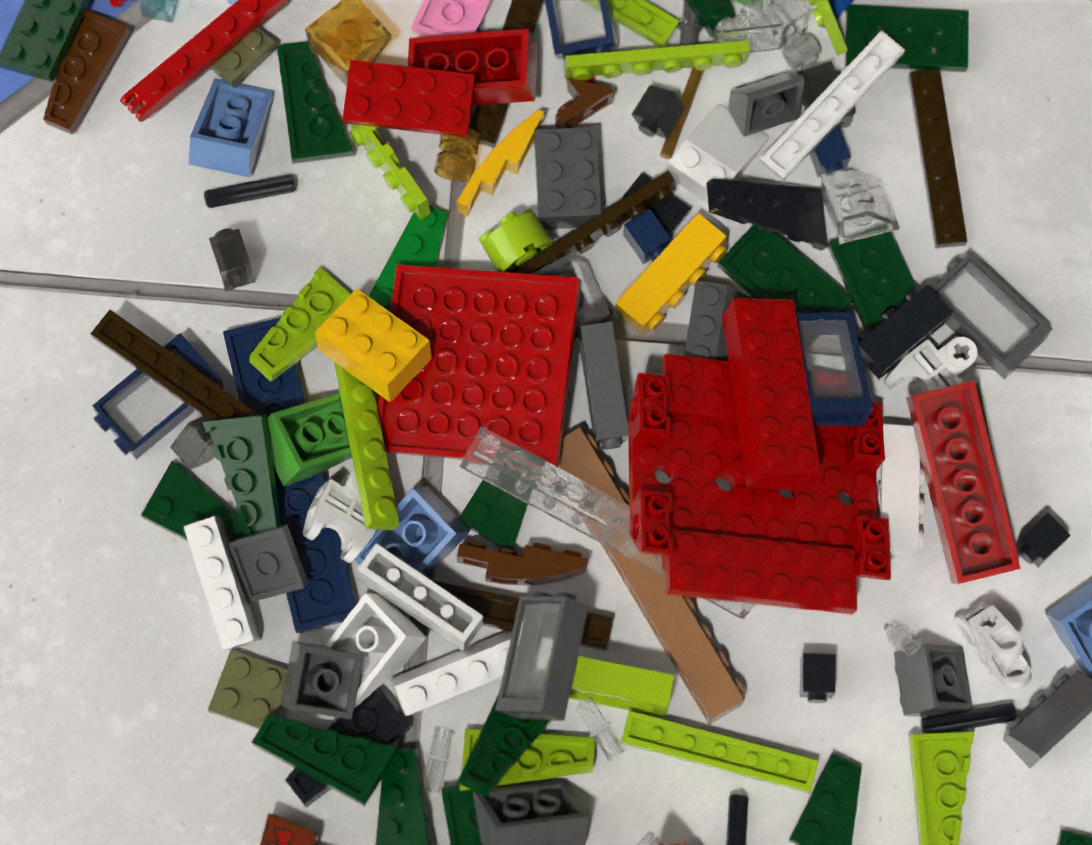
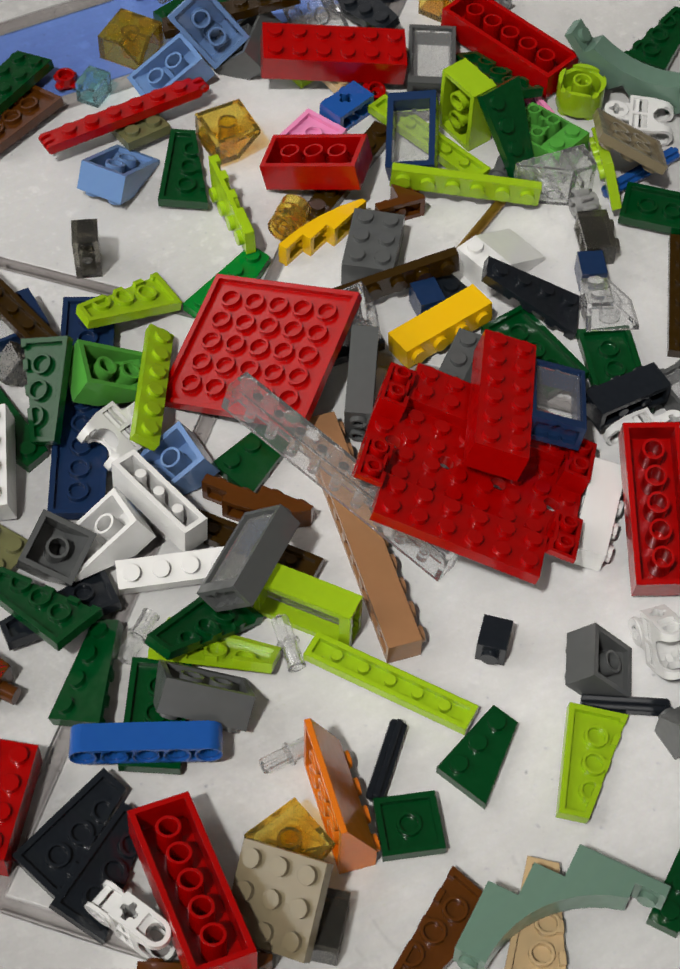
camera: 15 degrees right, 20 degrees down
black axle [204,174,296,208] -> none
dark grey plate [226,524,309,603] -> none
yellow brick [315,288,432,403] -> none
red plate [342,59,475,138] -> none
lime brick [478,209,554,273] -> none
black brick [632,85,685,139] -> none
dark grey slope [728,73,805,137] -> none
white tile [760,31,905,182] -> none
clear axle [884,620,920,656] -> none

